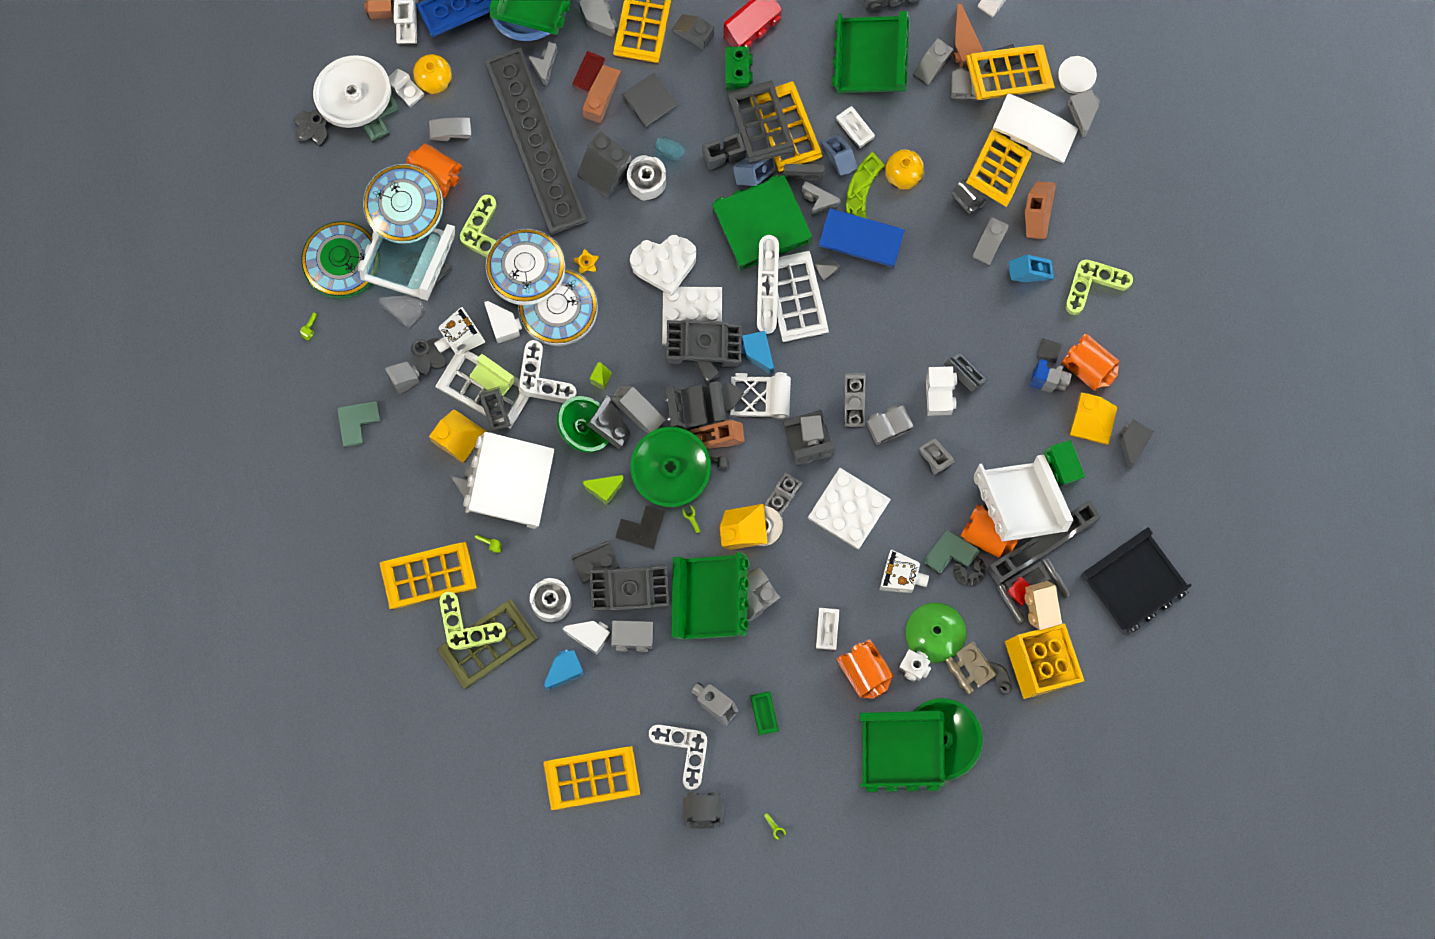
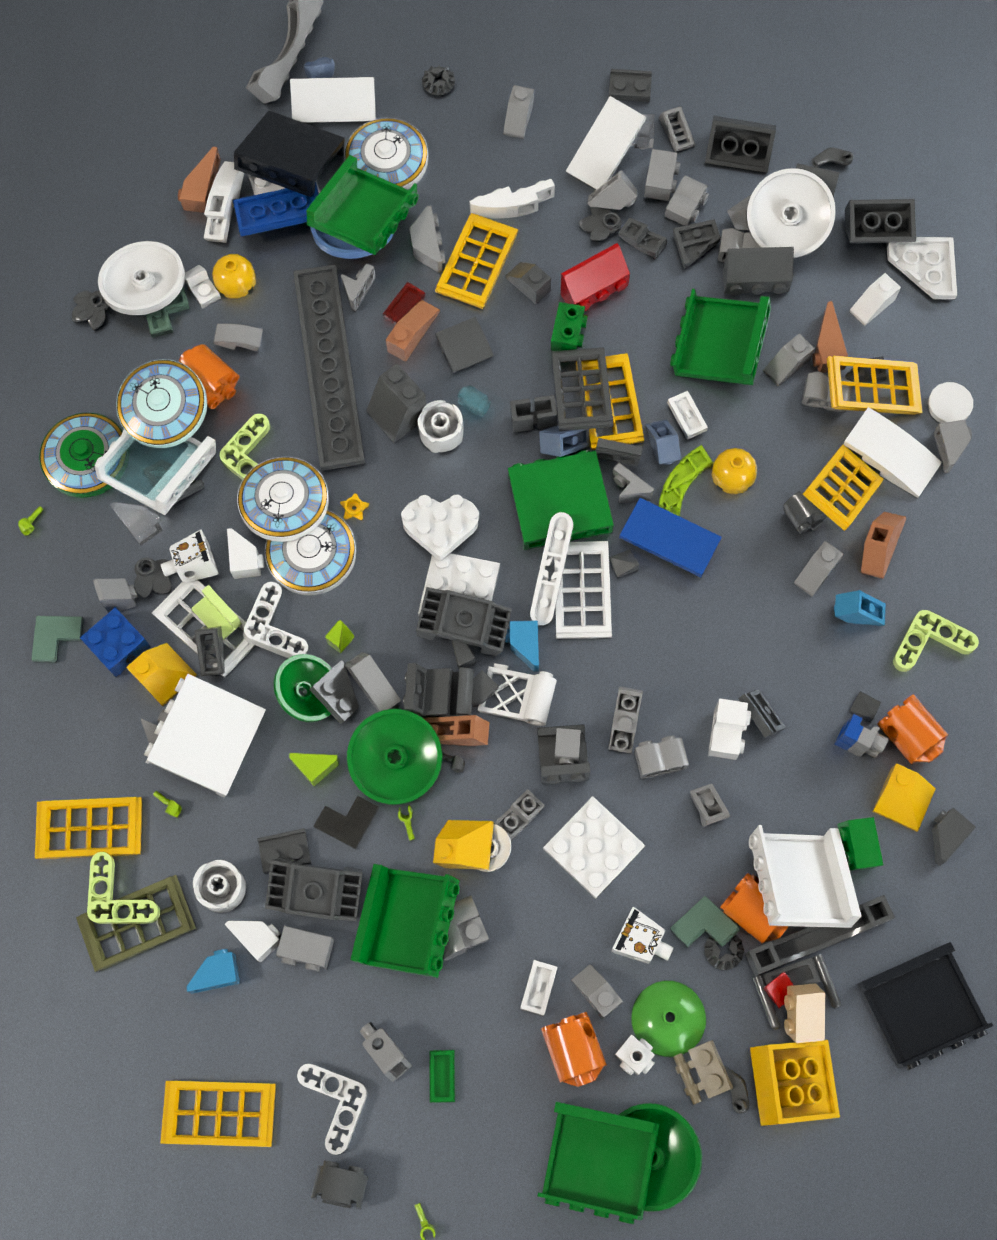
camera: 15 degrees right, 5 degrees down
none -> blue brick [80,607,151,677]
none -> light grey slope [571,964,623,1019]

